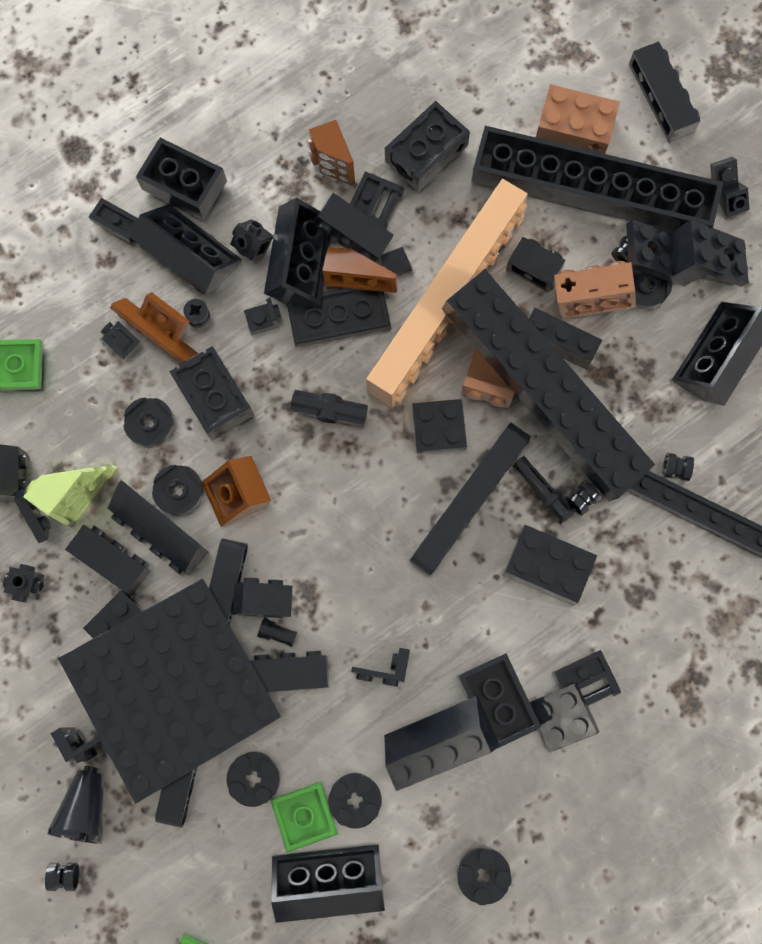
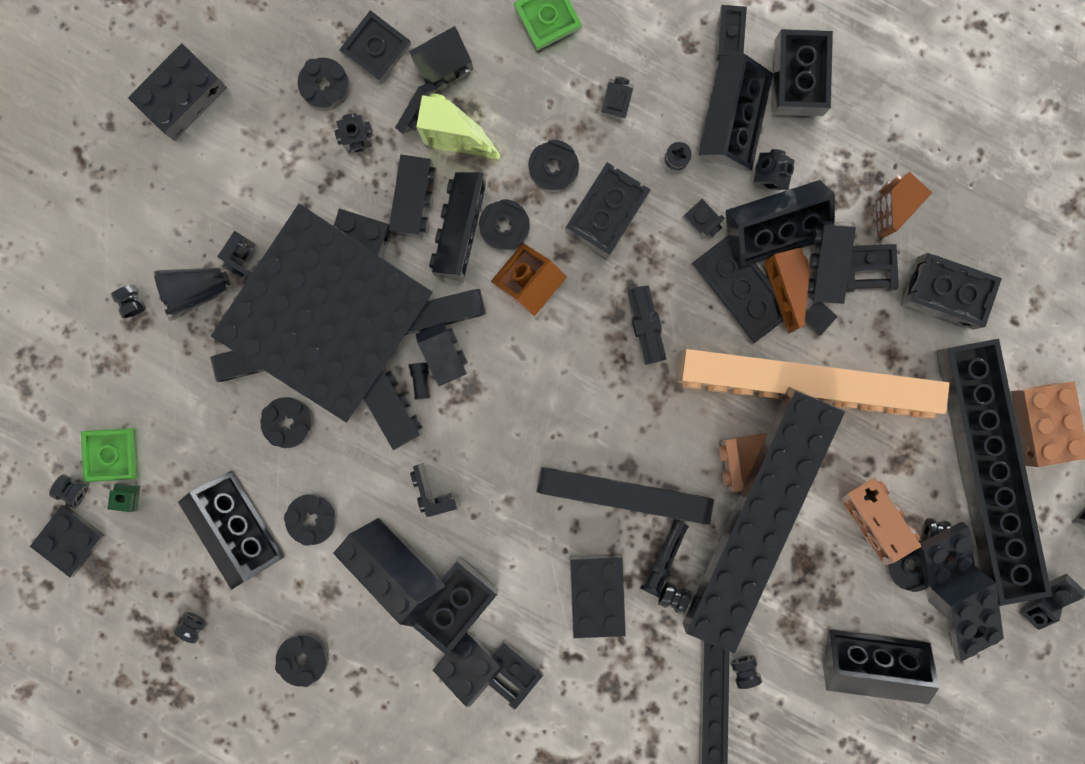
camera: 60 degrees right, 10 degrees up
dark orange bracket [110,292,199,363] -> none
bright green tile [270,782,338,853] -> none
black plate [412,399,467,454] -> none
black brick [506,237,566,292] -> none
black brick [529,307,602,370] -> none

